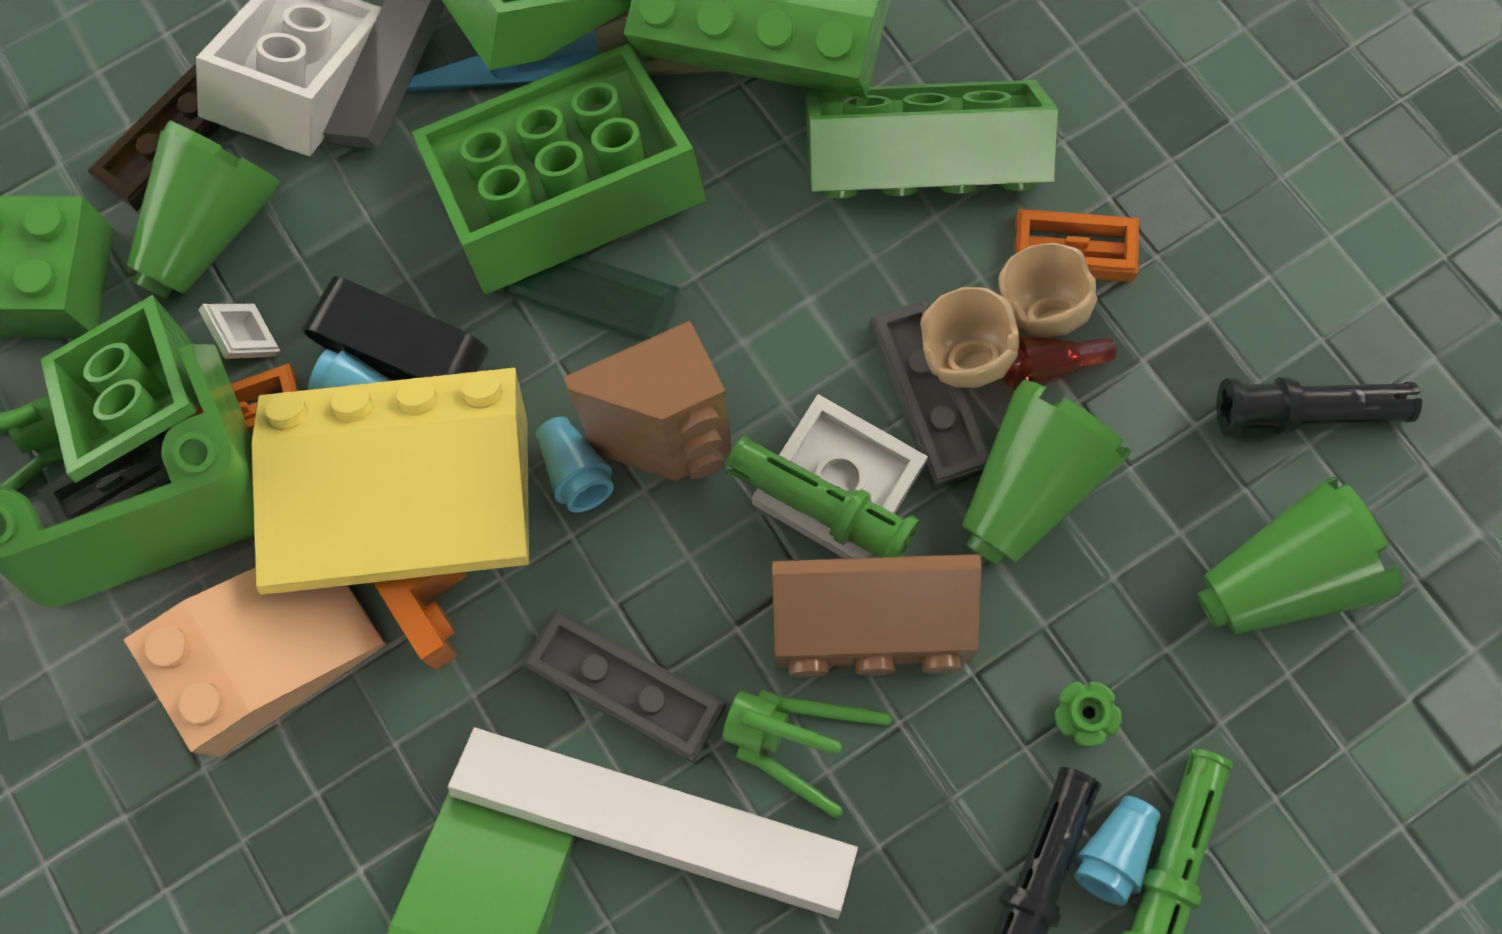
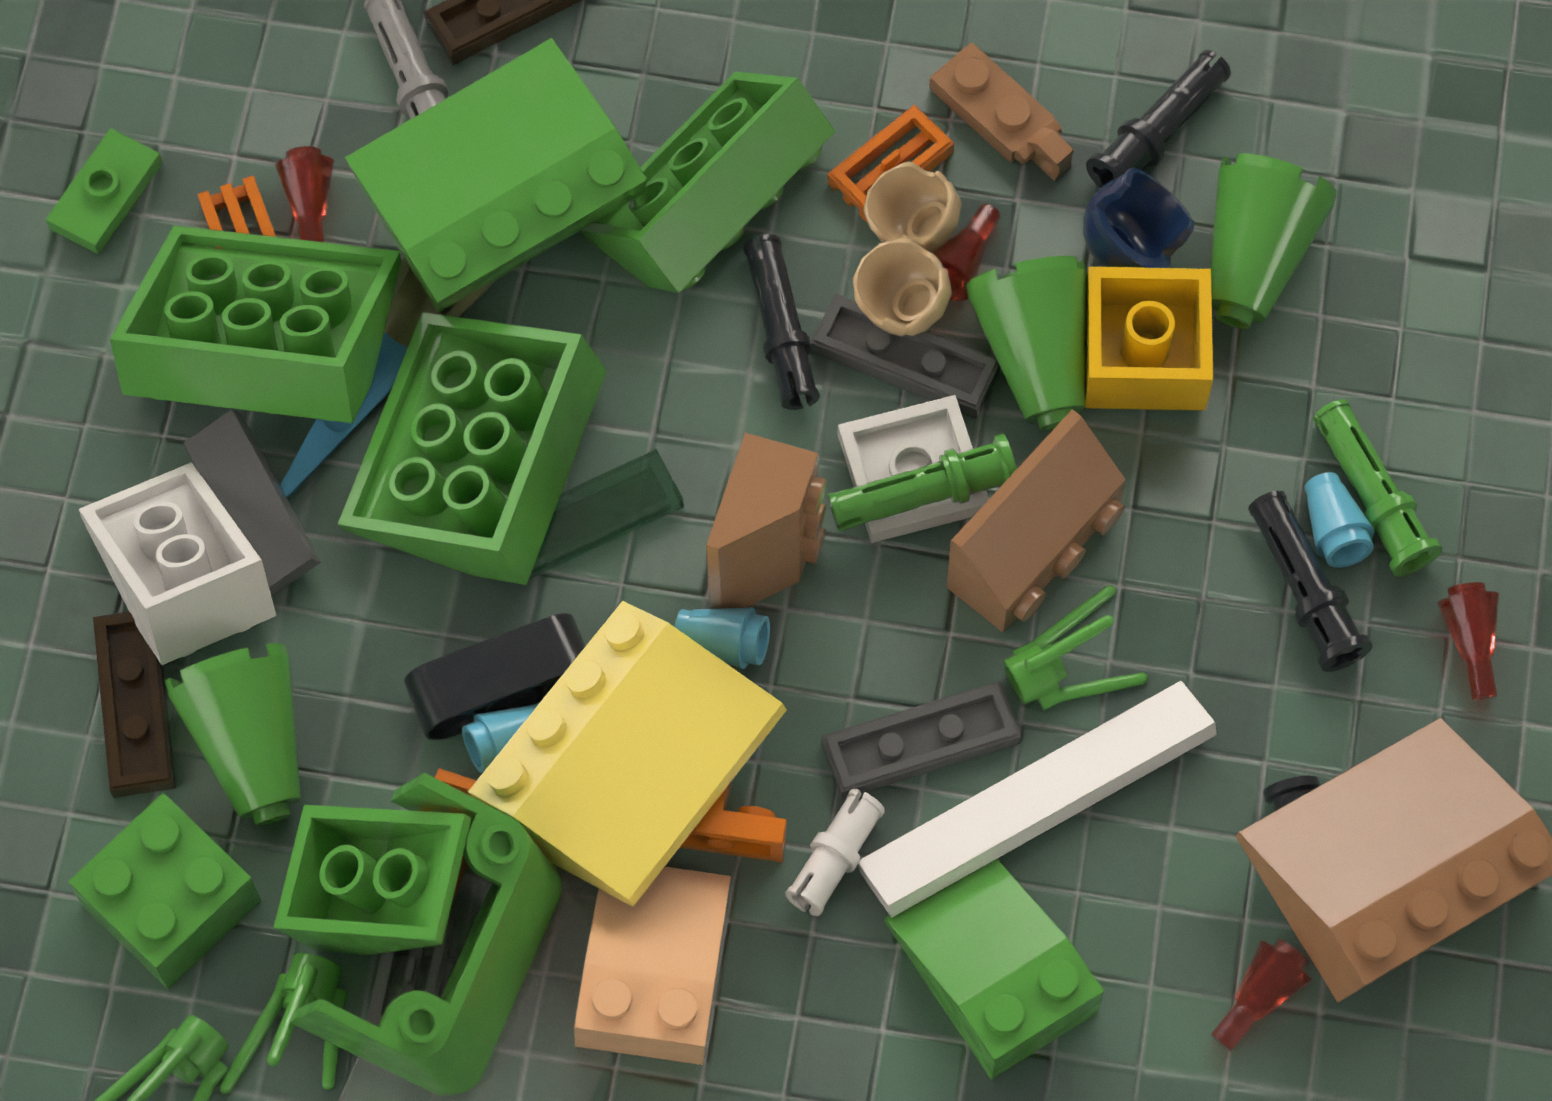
camera: 50 degrees left, 5 degrees down
white slope [199,304,281,359] -> none
bright green plate [1055,681,1122,747] -> none
none -> black pin [743,234,820,410]
none -> white pin [785,789,885,916]
none -> medium nougat hinge [929,42,1074,181]
none -> dark blue helmet [1083,168,1195,268]
none -> yellow brick [1085,267,1213,411]

